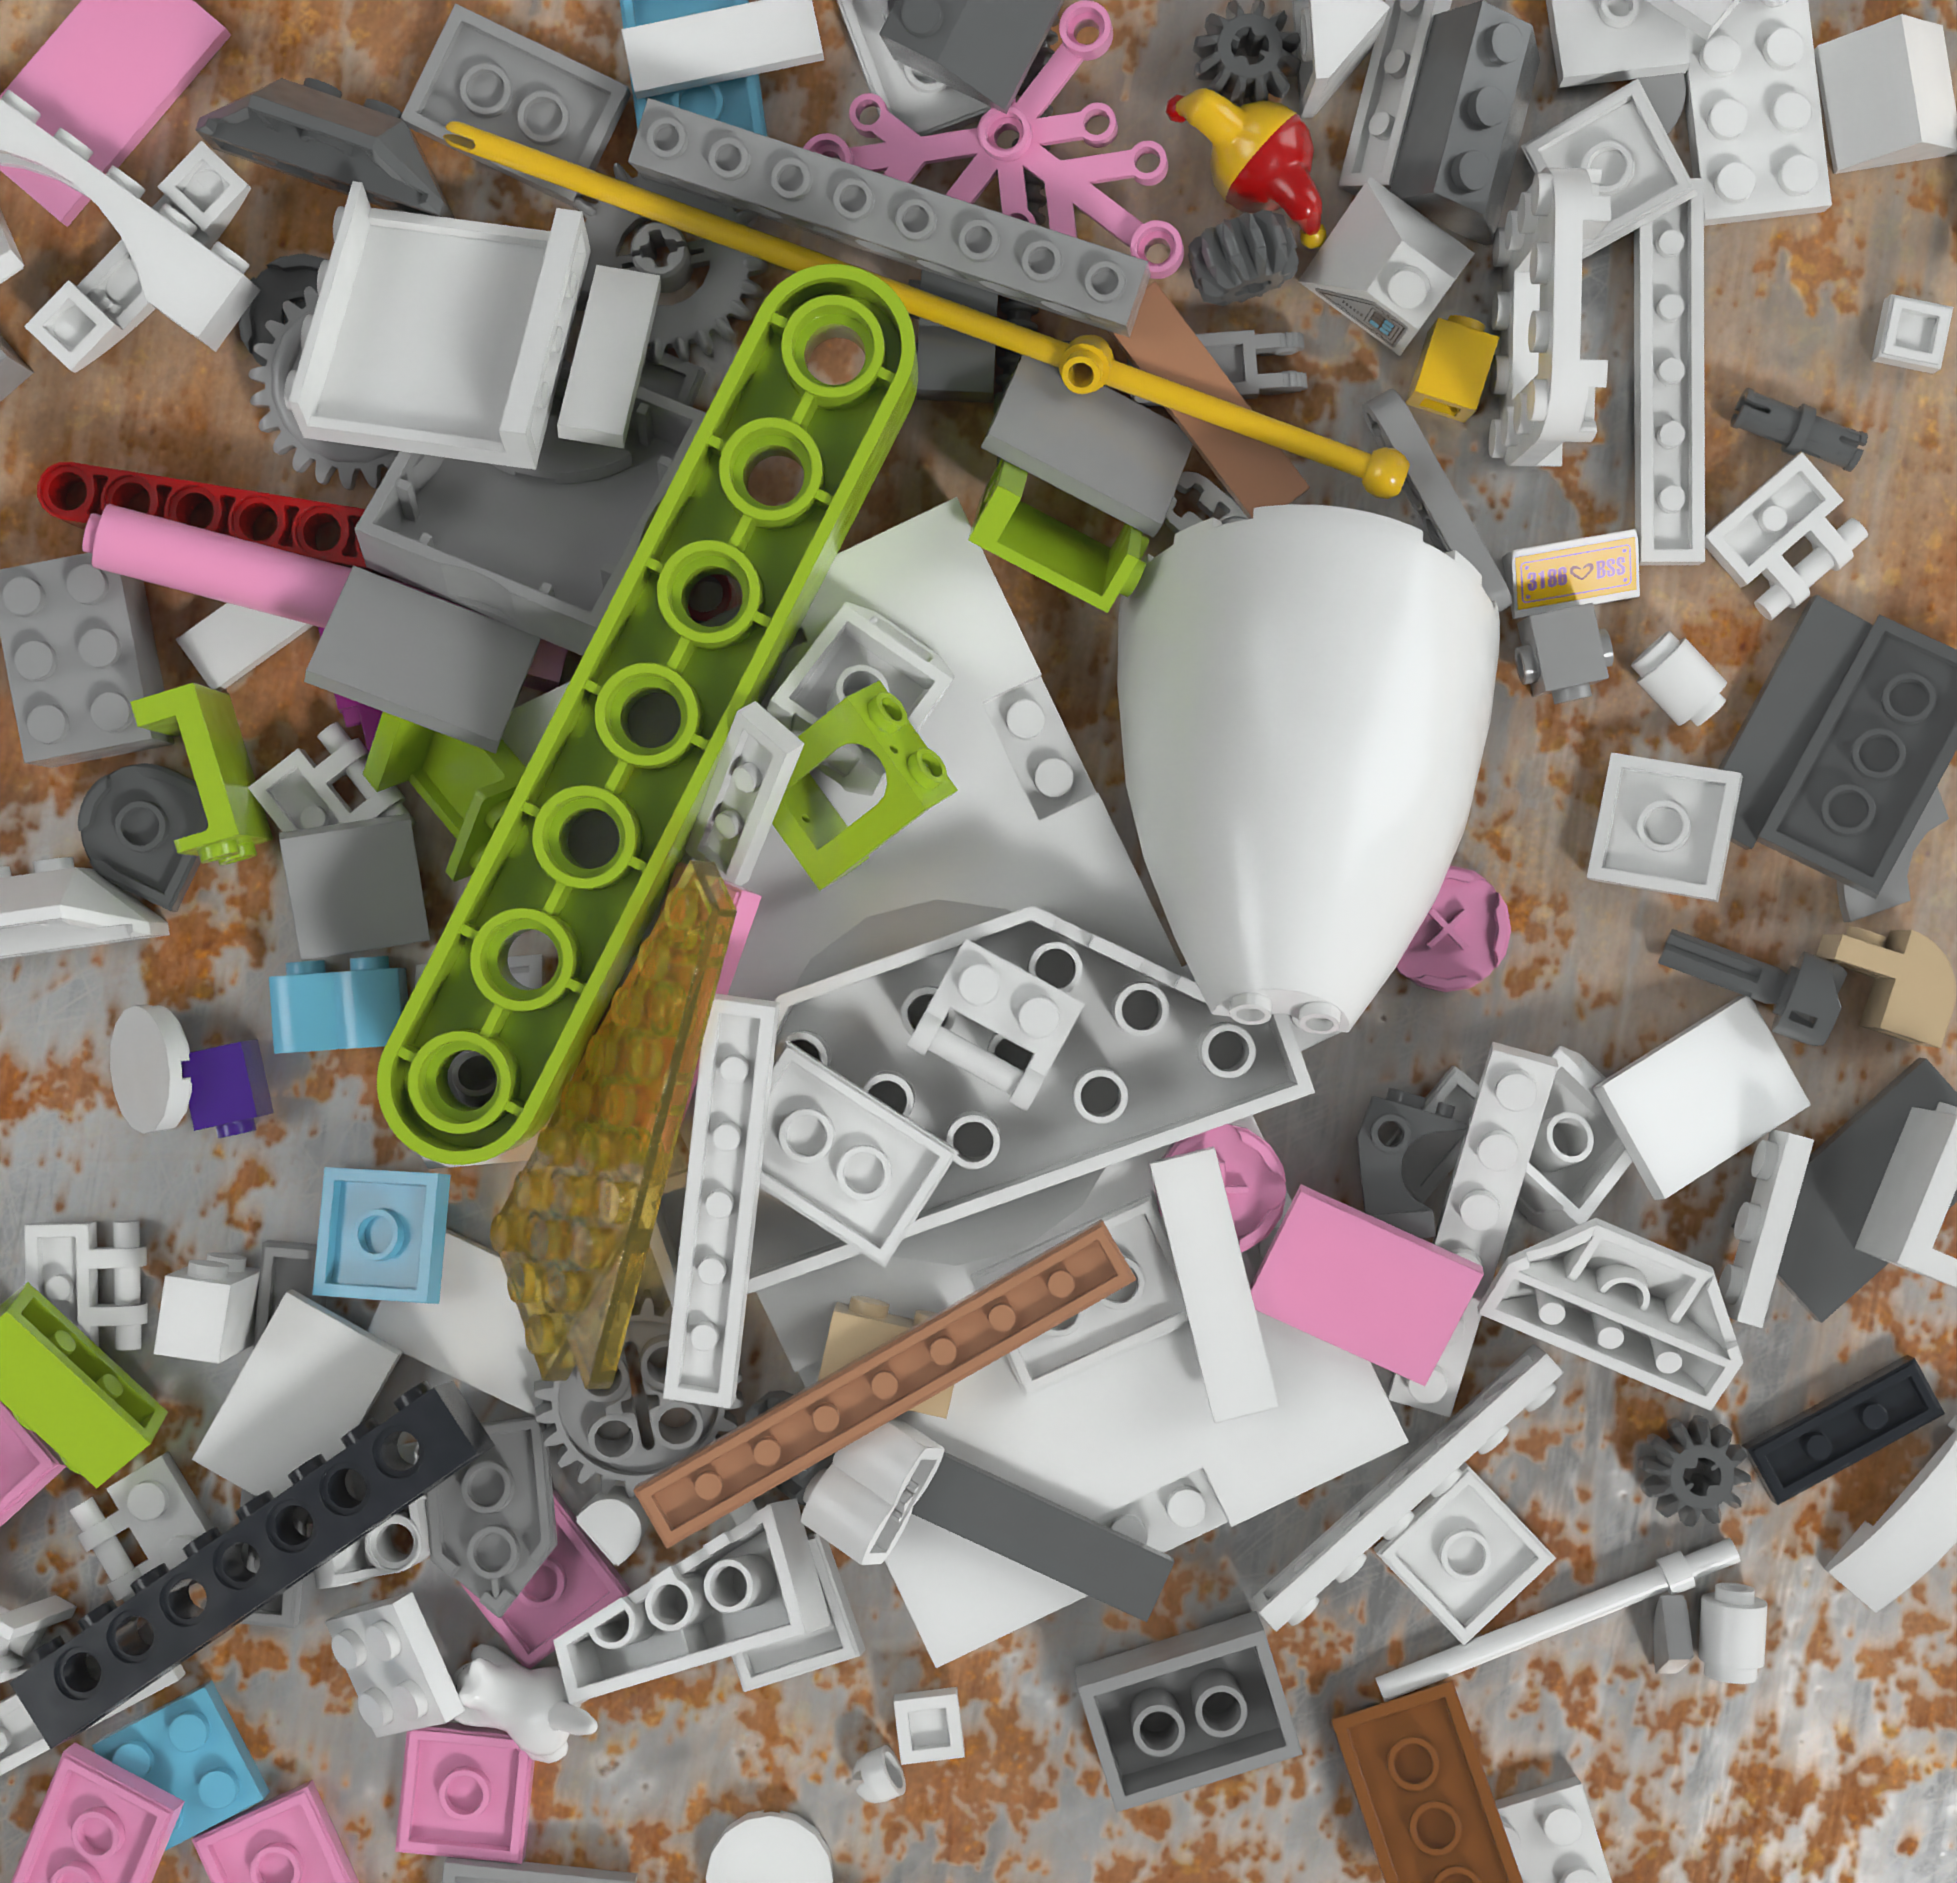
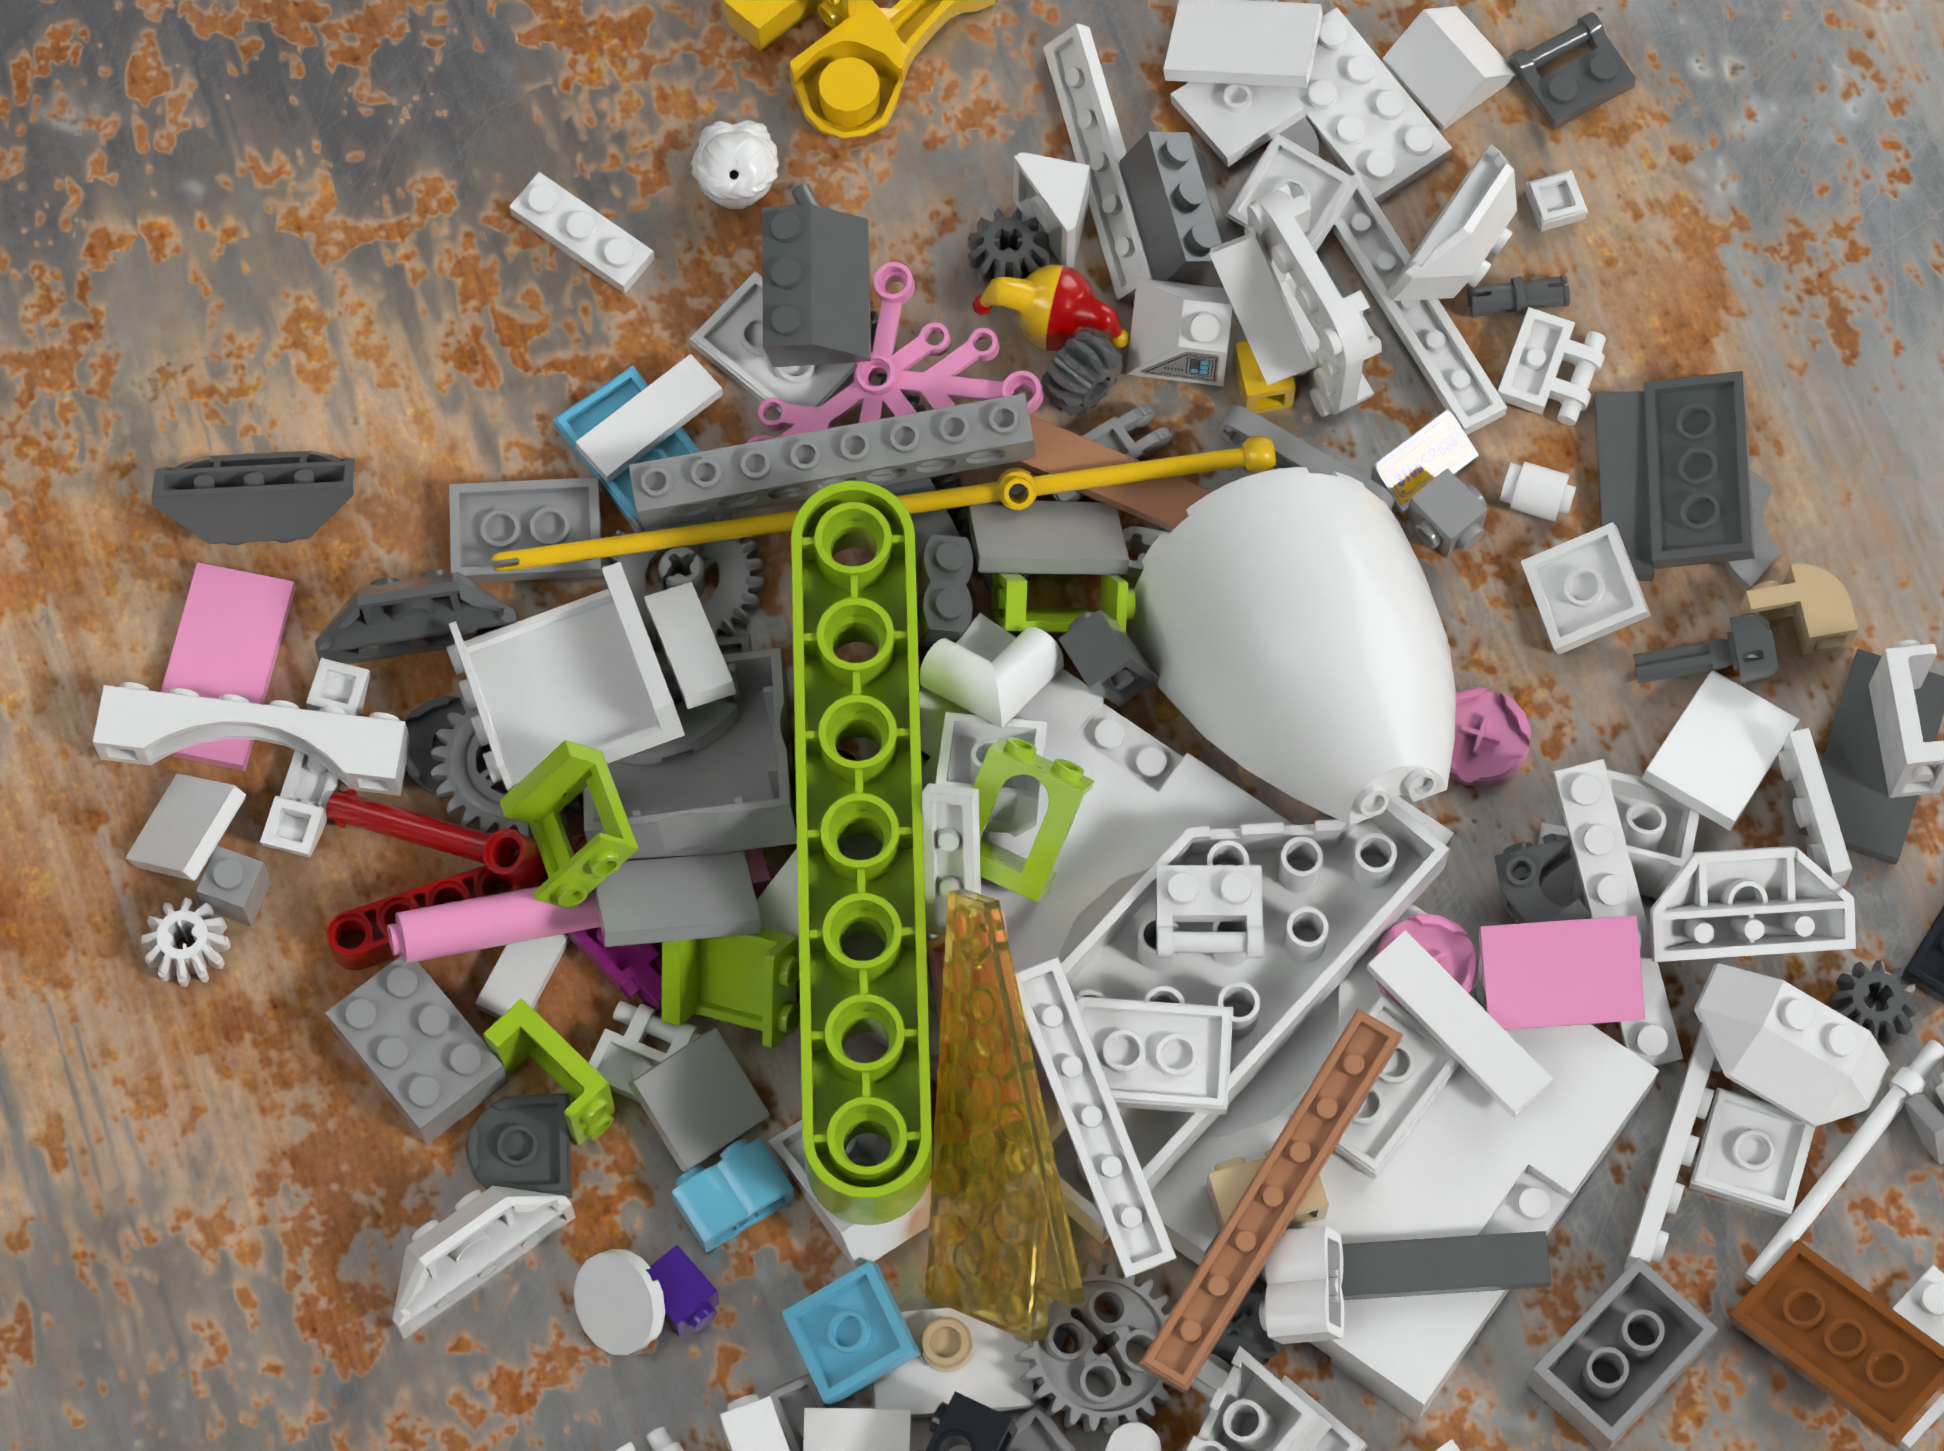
camera: 25 degrees left, 20 degrees down
none -> red piece [326,789,546,885]
none -> lime panel [499,740,639,909]
none -> dark grey brick [916,534,973,650]
none -> tan tile [919,1317,973,1373]
none -> white brick [920,627,1064,728]
none -> dark grey slope [1058,609,1159,707]
none -> white tile [1209,231,1314,385]
none -> white wedge [1385,144,1517,301]
none -> white wedge [1694,963,1891,1127]

